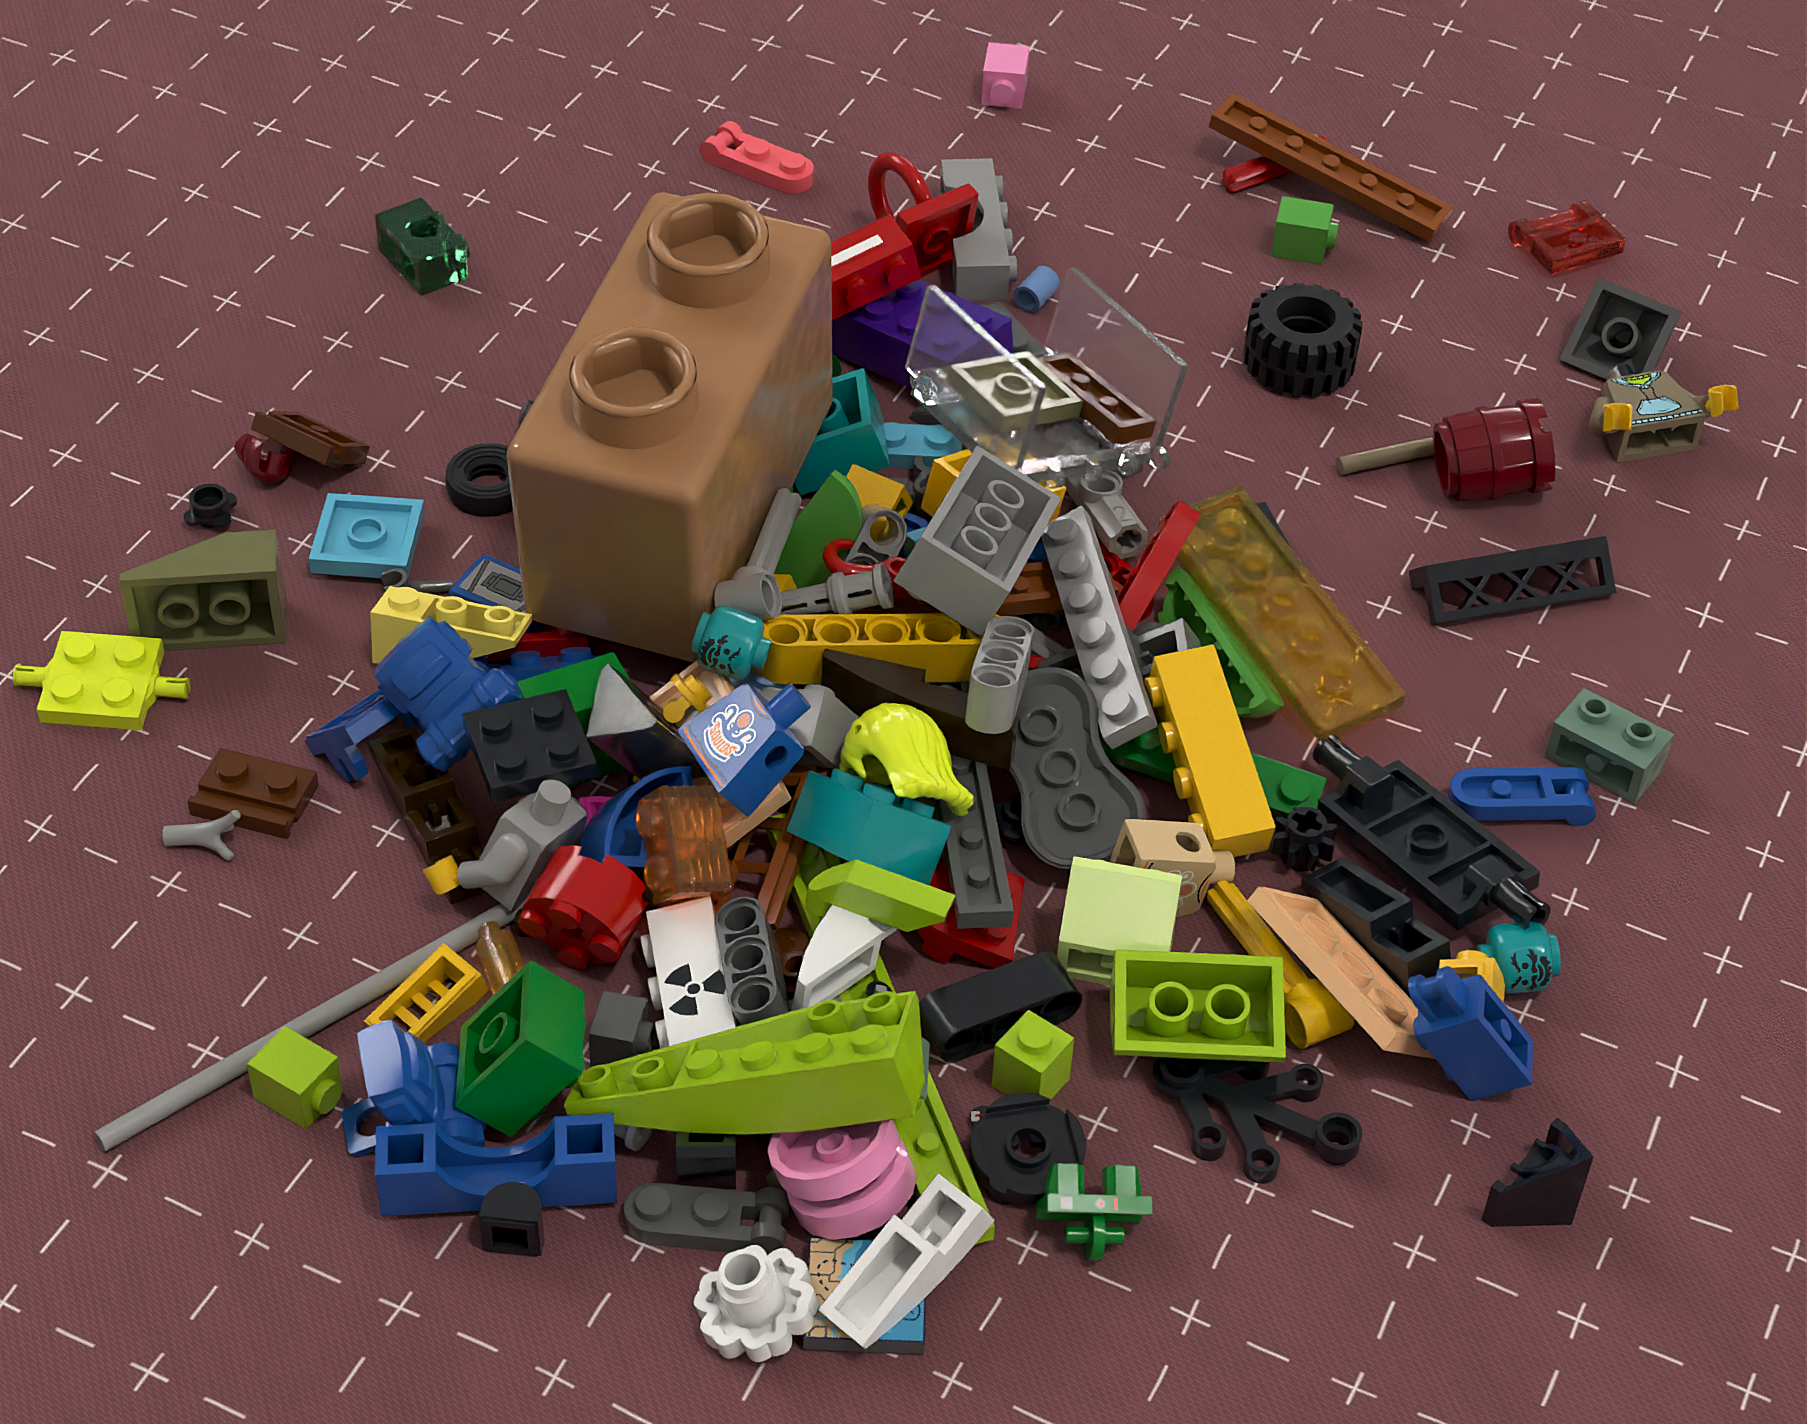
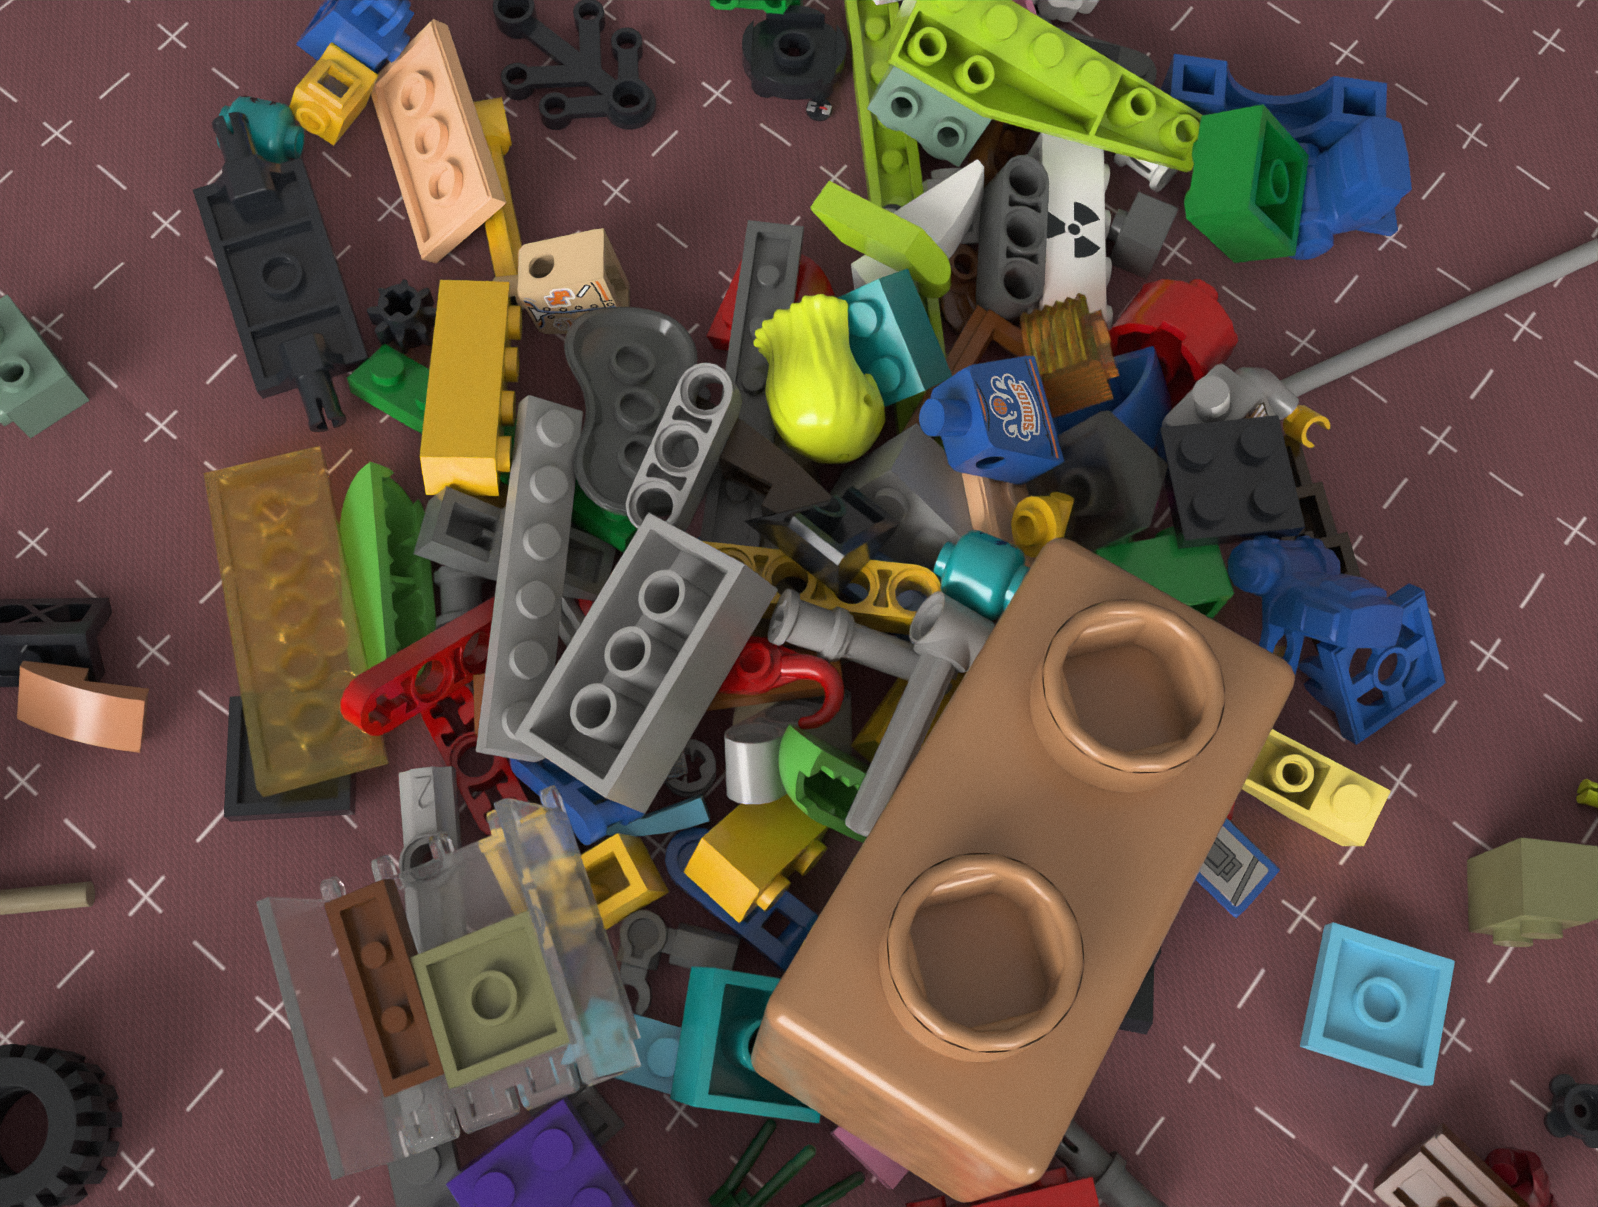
camera: 170 degrees left, 25 degrees up
light grey bar [162,810,241,861] -> none
reddish brown plate [188,748,319,839] -> none
lime brick [247,1026,343,1129] -> none
yellow slope [364,943,489,1043] -> none
dark grey hand [381,568,453,593] -> none
black tyre [445,443,513,516] -> none
clear yellow cylinder [476,921,525,995] -> none
black brick [479,1182,544,1256] -> none
black beam [919,951,1083,1062] -> none
lime brick [991,1010,1074,1100] -> none
yellowish green slope [1057,856,1183,986] -> none
lime slope [1110,949,1286,1063] -> none
black slope [1301,857,1451,998] -> none
blue plate [1448,767,1596,826] -> none
none -> nougat slope [17,661,149,753]
none -> black slope [744,486,900,596]

